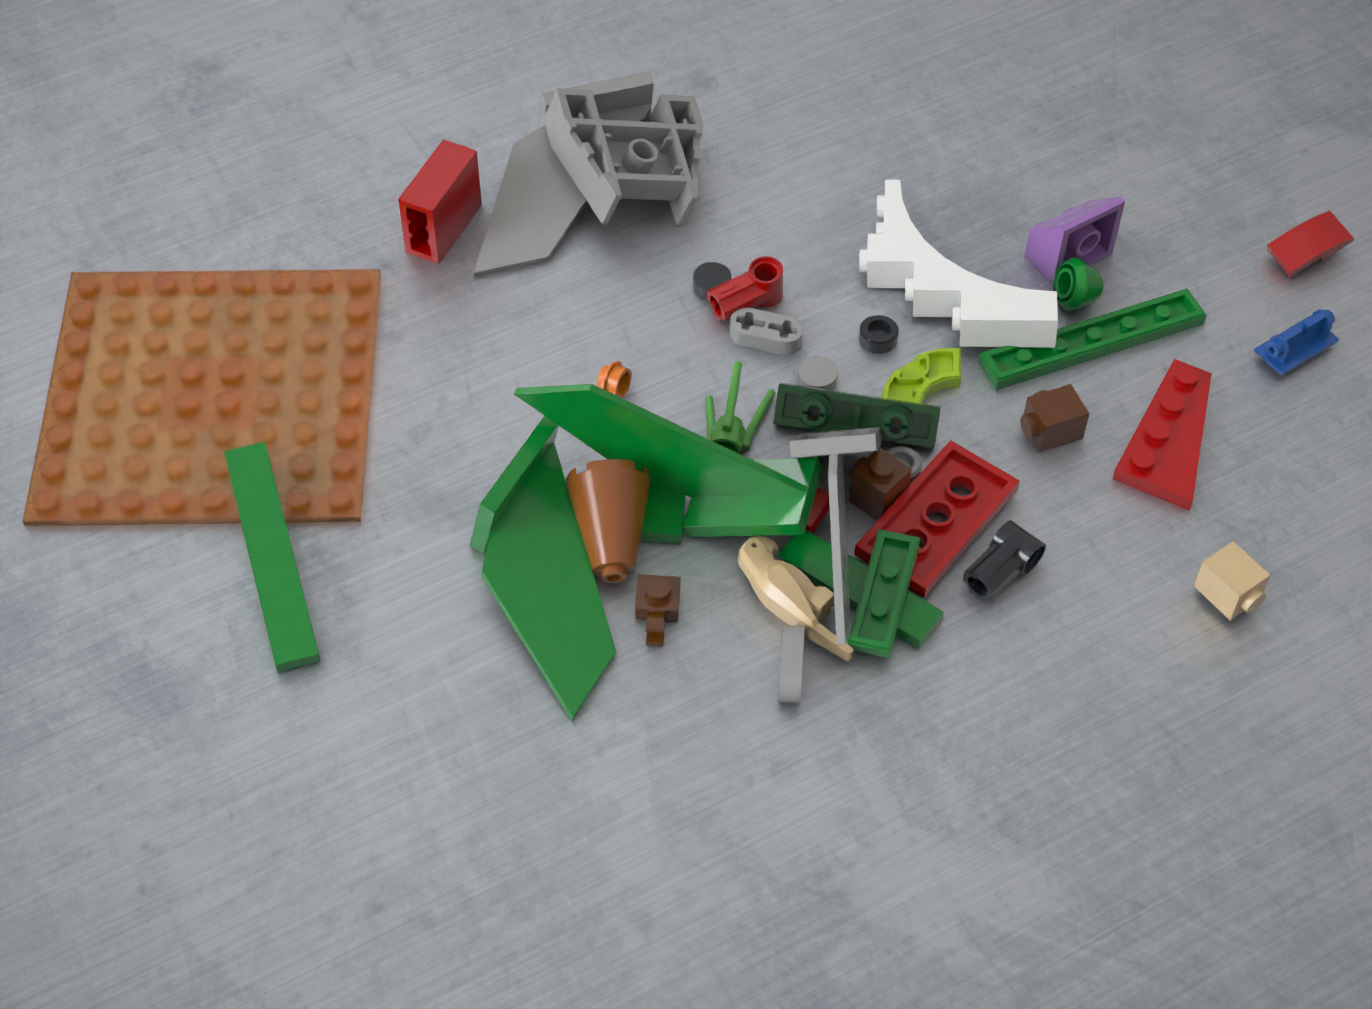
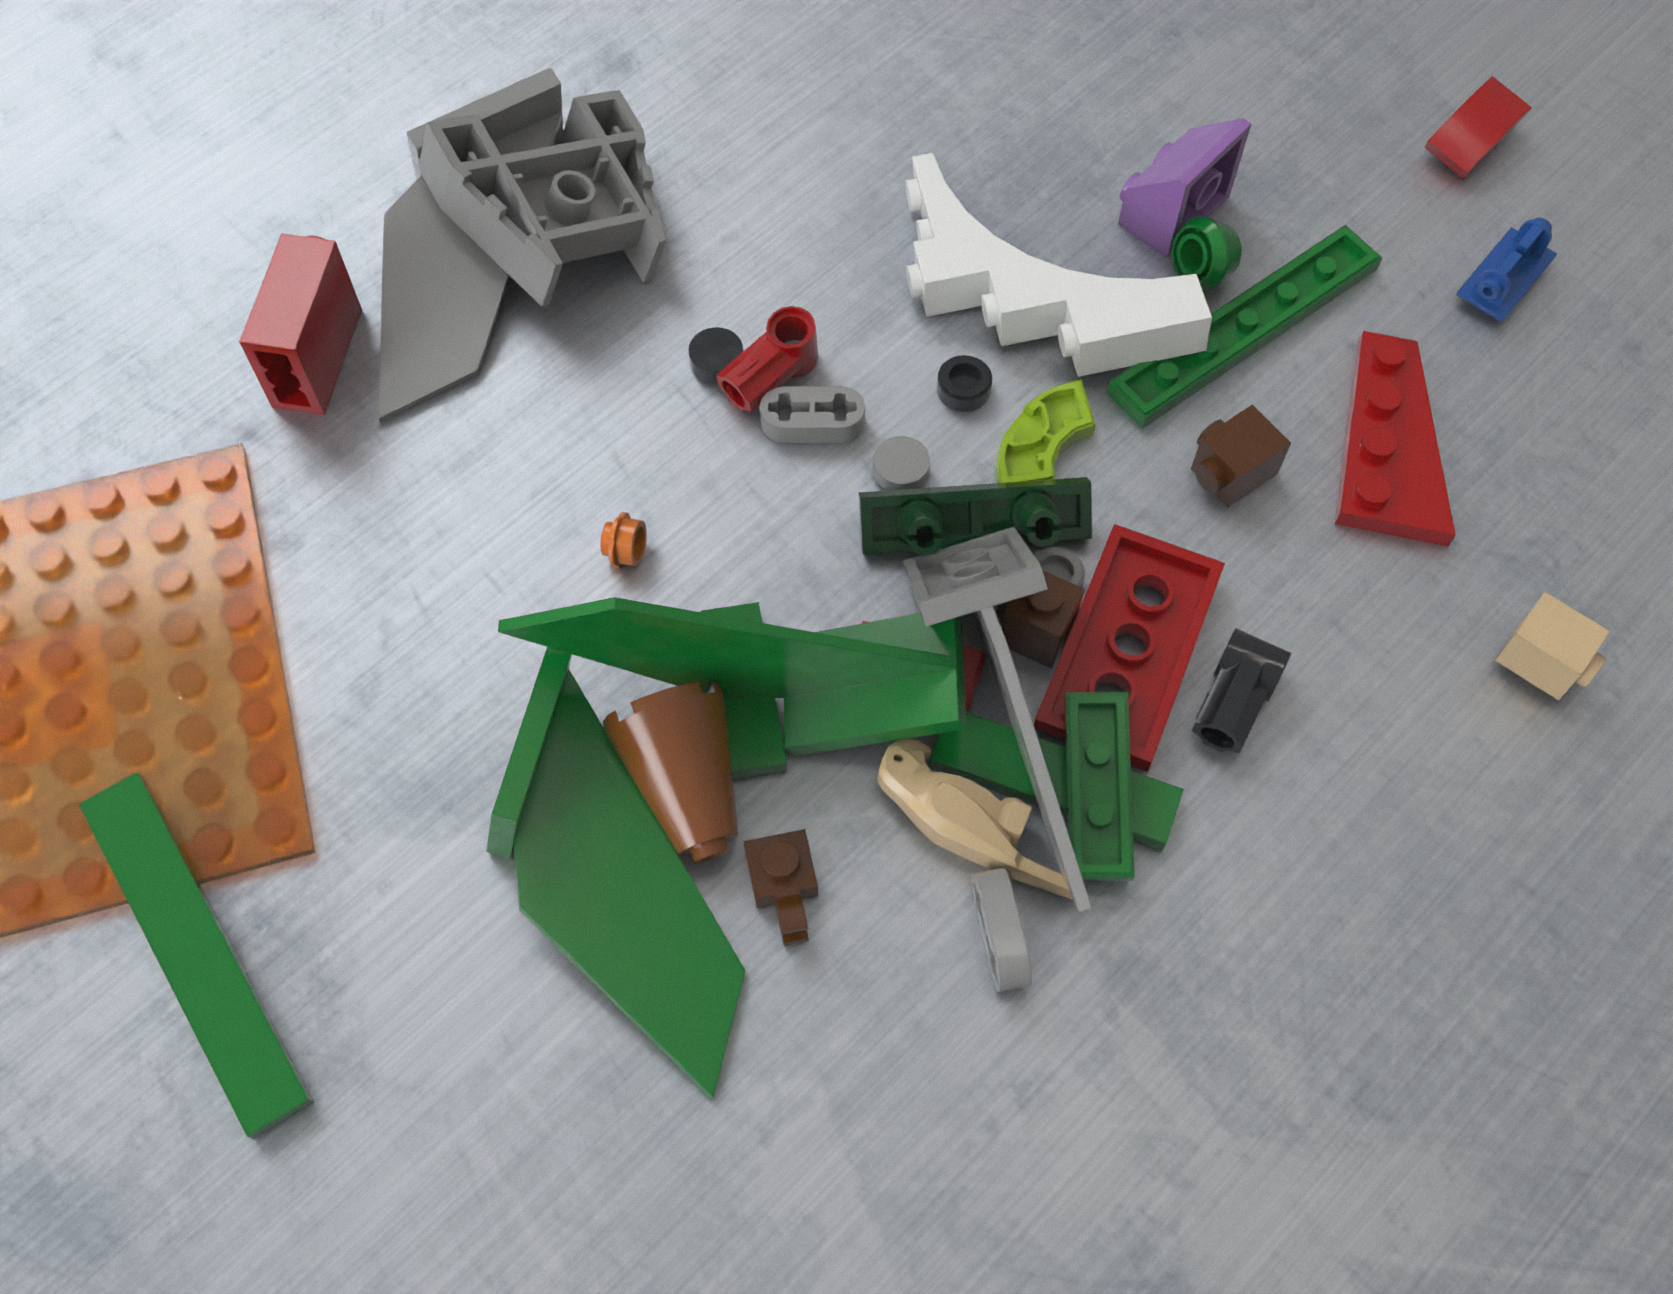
camera: 15 degrees left, 10 degrees up
bright green plant [705,361,775,454] -> none

